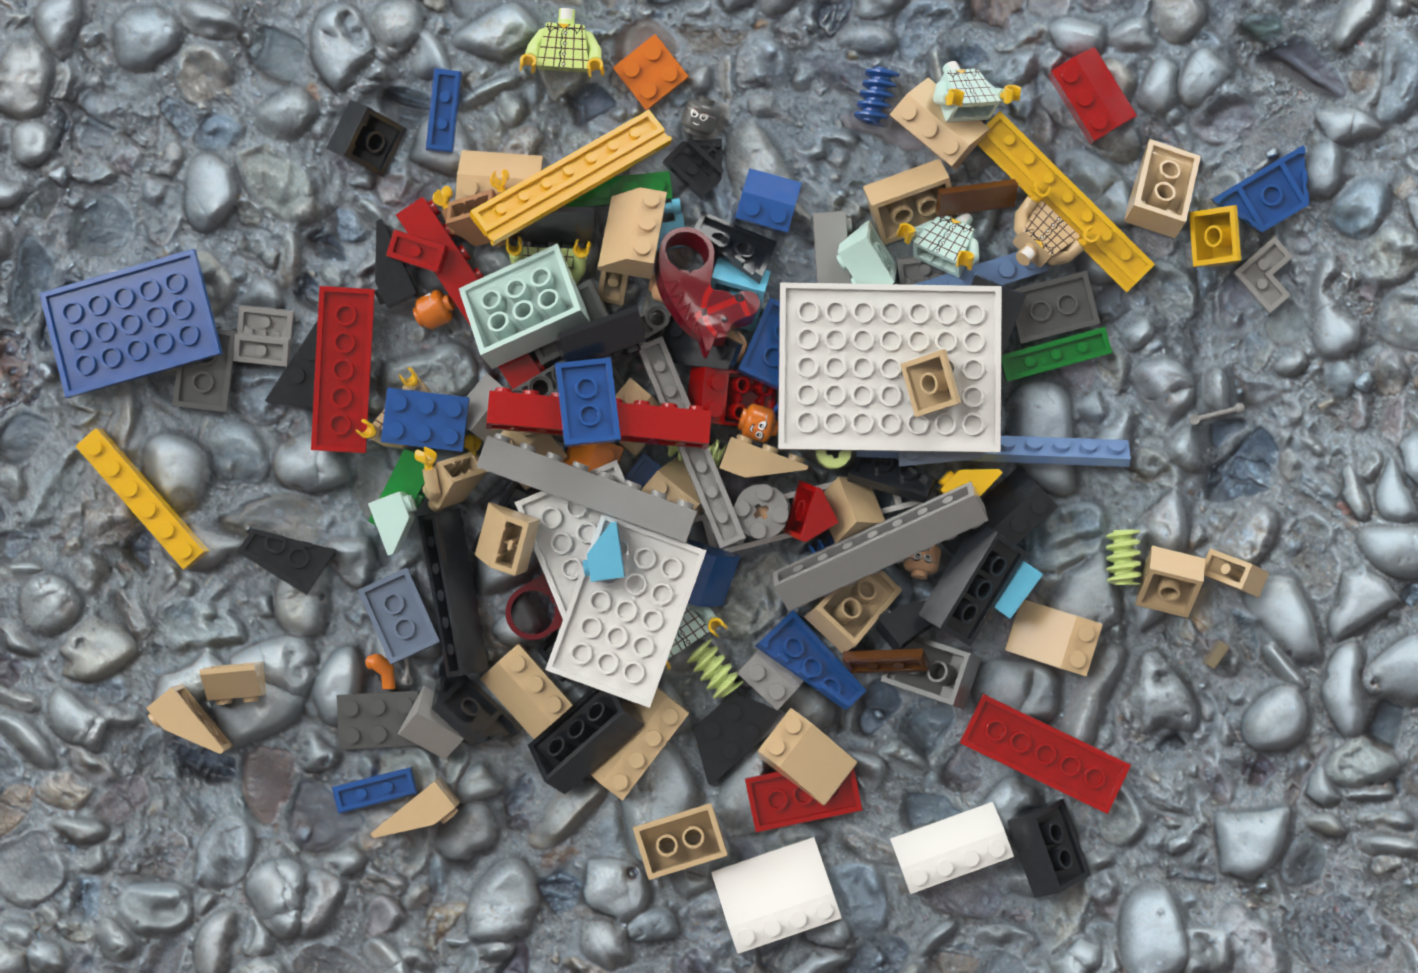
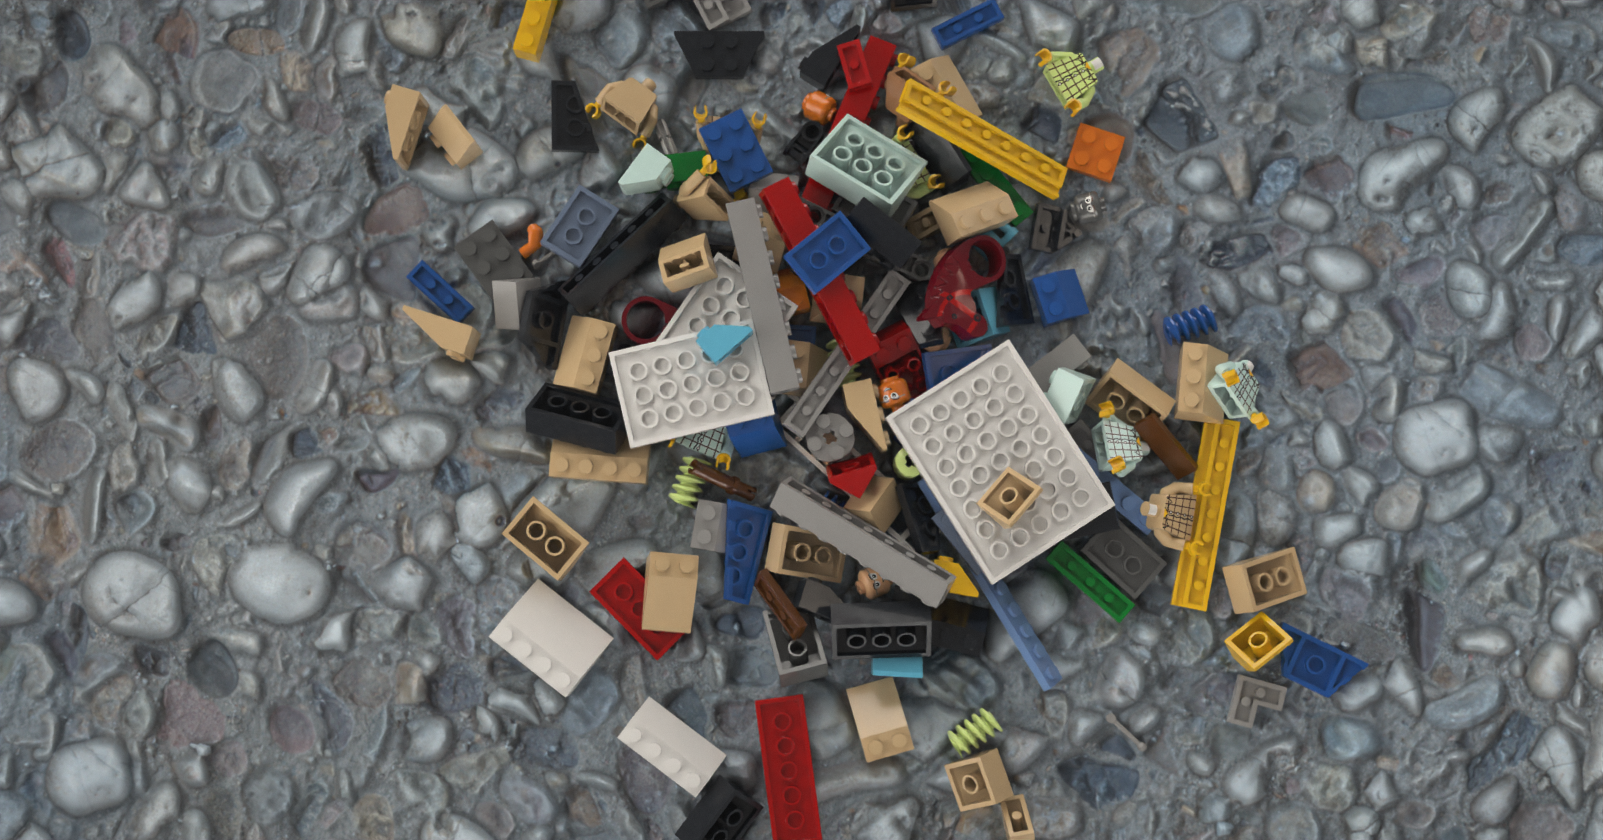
camera: 60 degrees right, 5 degrees down
red plate [311,286,375,453] -> none
black wing [693,692,786,786] -> none
red slope [1048,47,1137,145] -> none
none -> tan torso [585,77,658,149]
none -> light grey piece [654,119,678,155]
none -> reddish brown pin [688,459,757,502]
none -> black piece [783,121,823,168]

